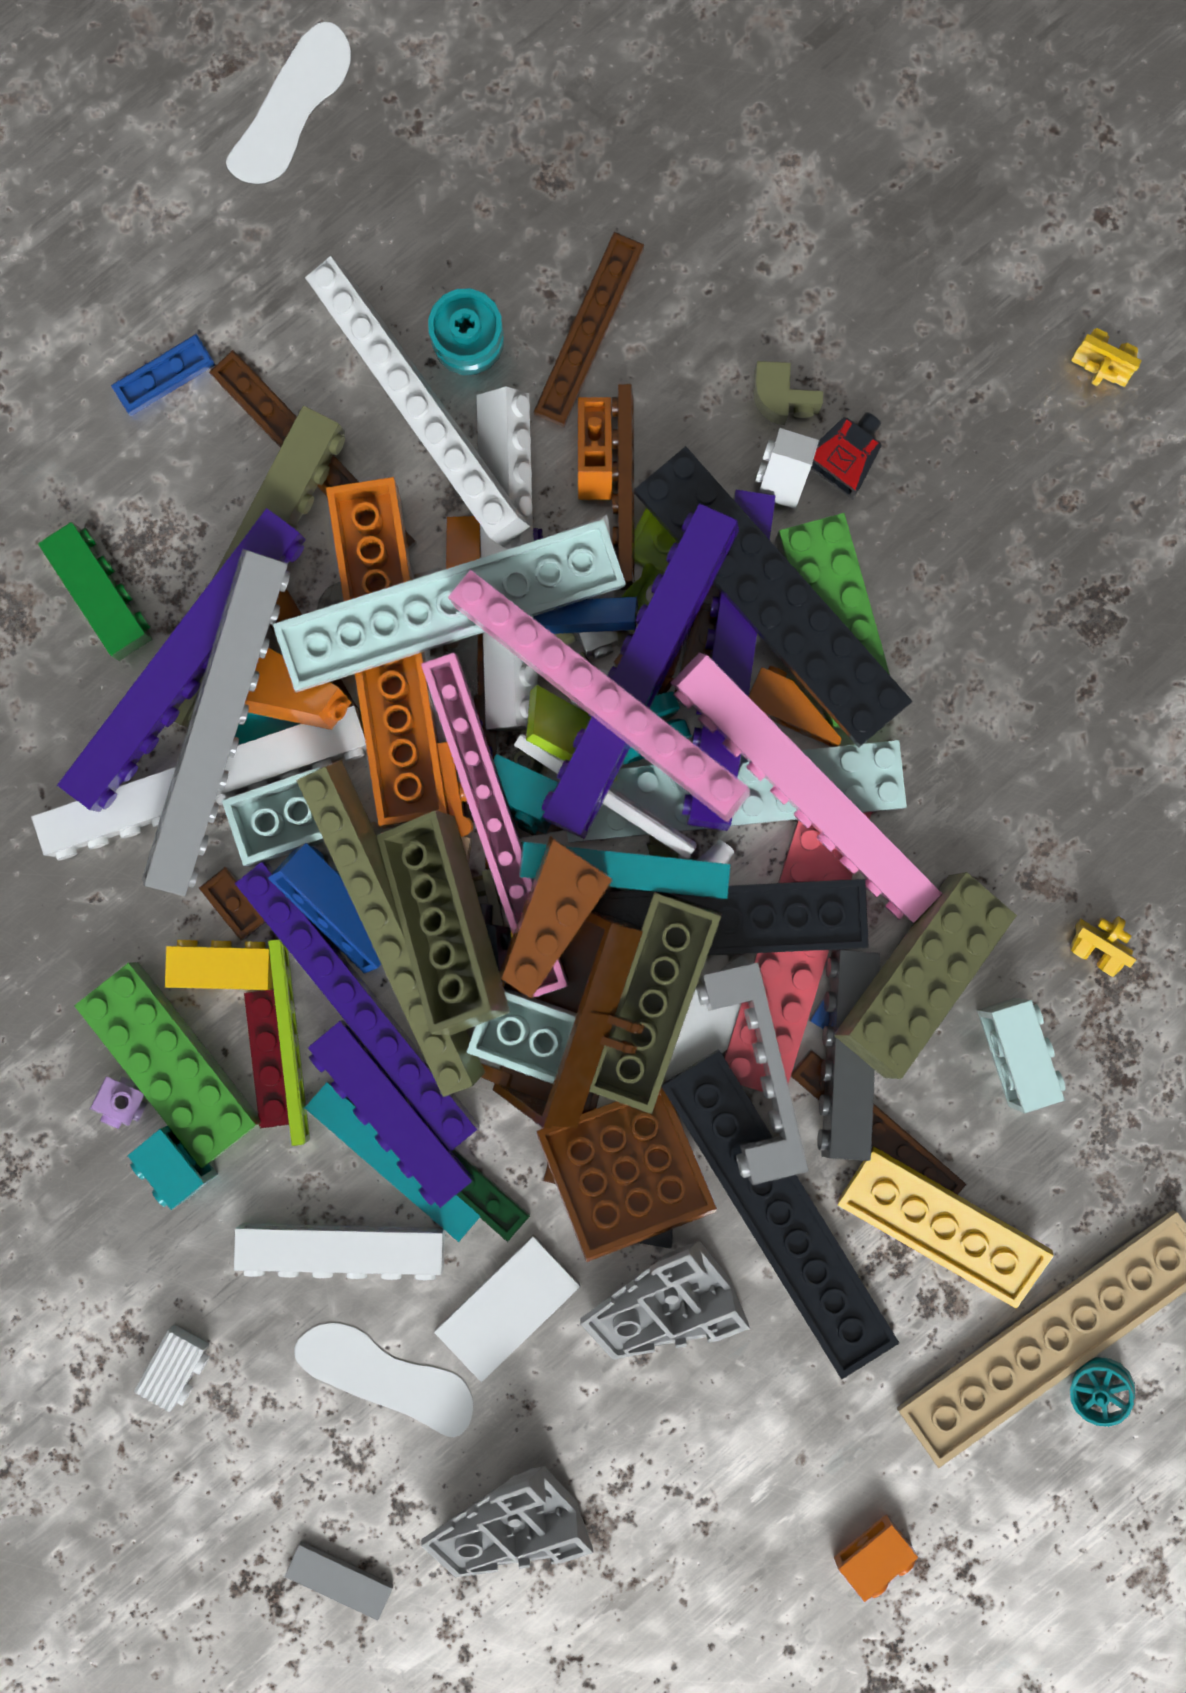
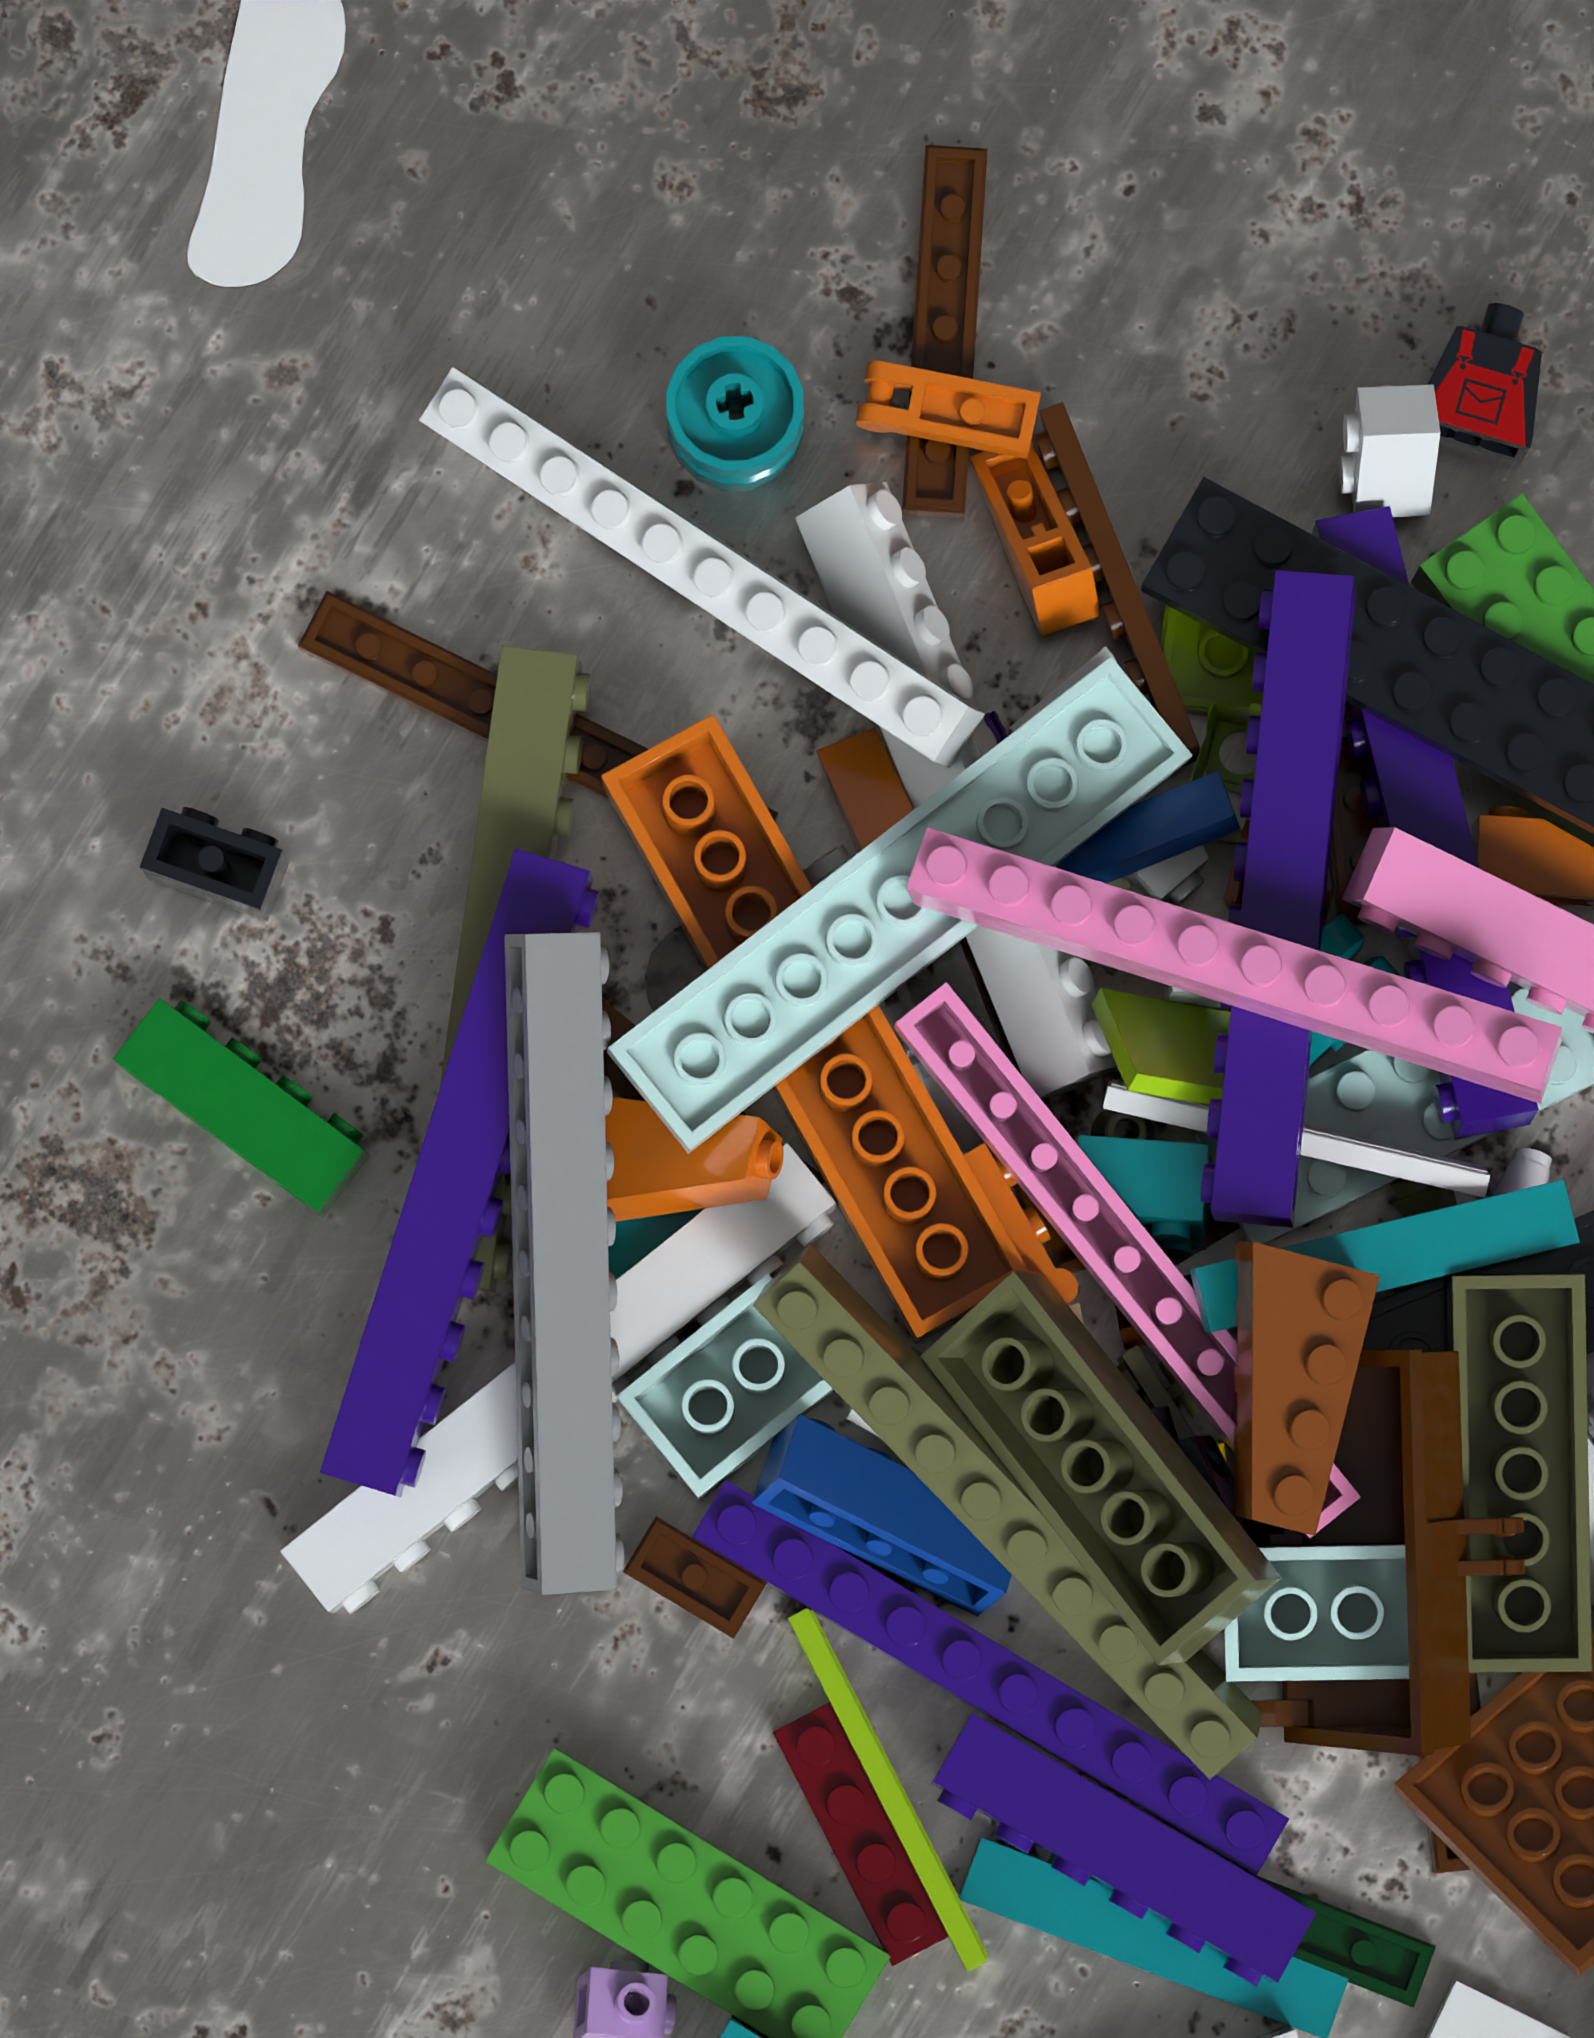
camera: 20 degrees left, 5 degrees down
blue tile [111,334,216,416] -> none
yellow brick [165,940,274,990] -> none
olive brick [753,361,823,425] -> none
none -> black brick [140,807,290,921]
none -> orange plate [855,361,1041,459]

